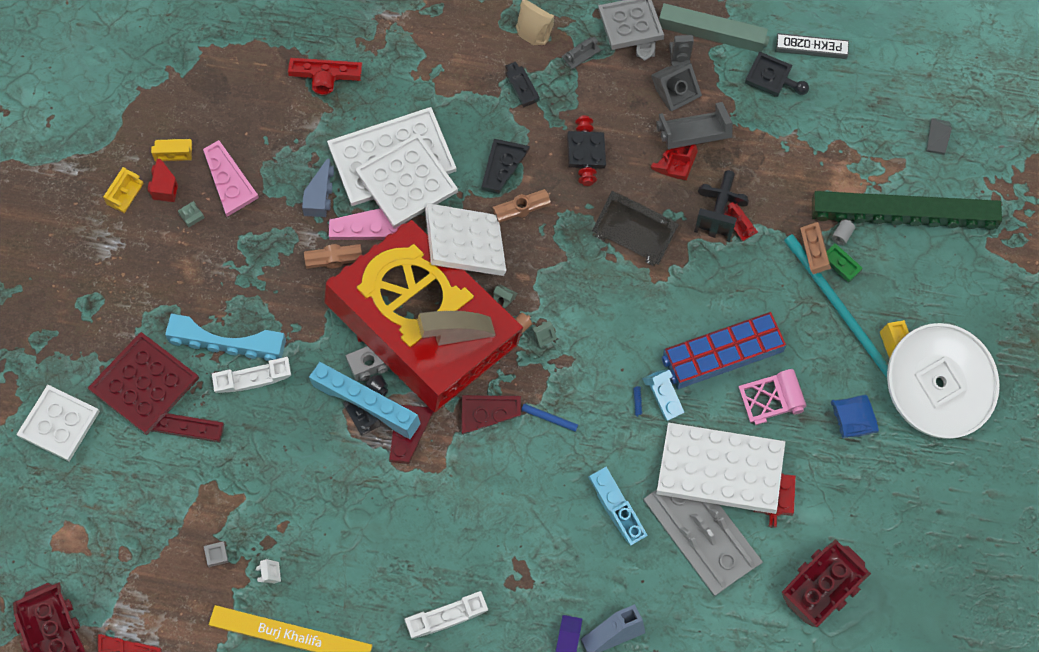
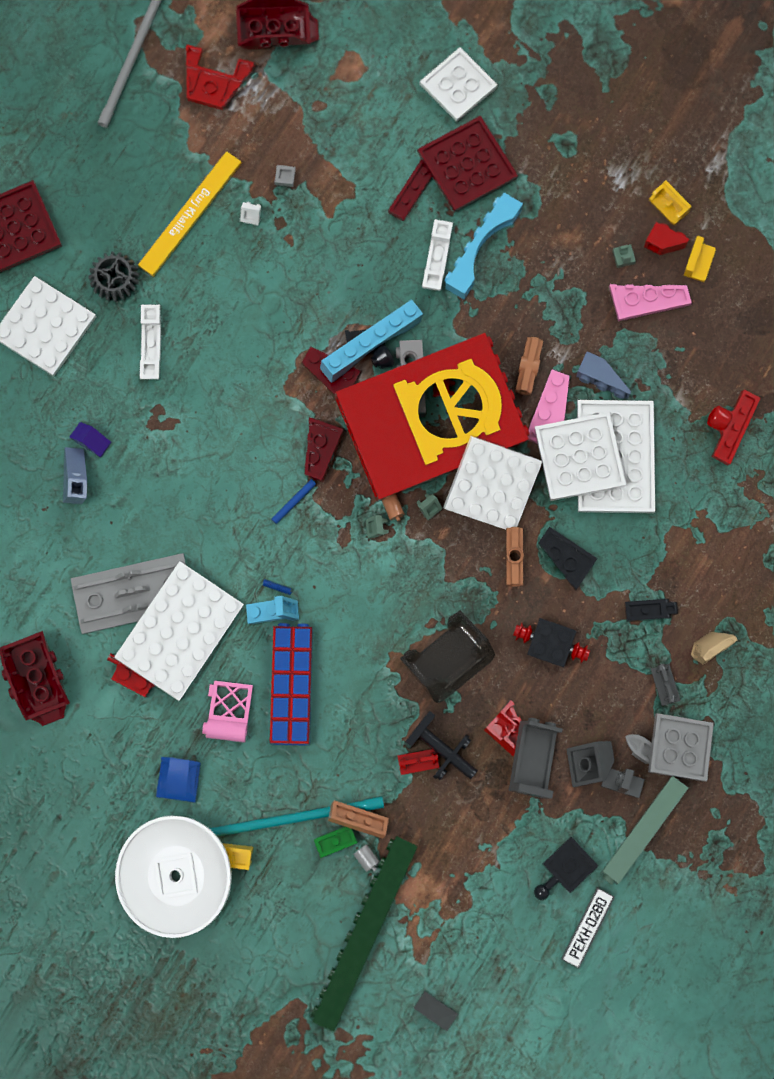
camera: 115 degrees right, 10 degrees up
dark tan slope [417,311,495,345] -> none
medium azure slope [588,467,648,546] -> none

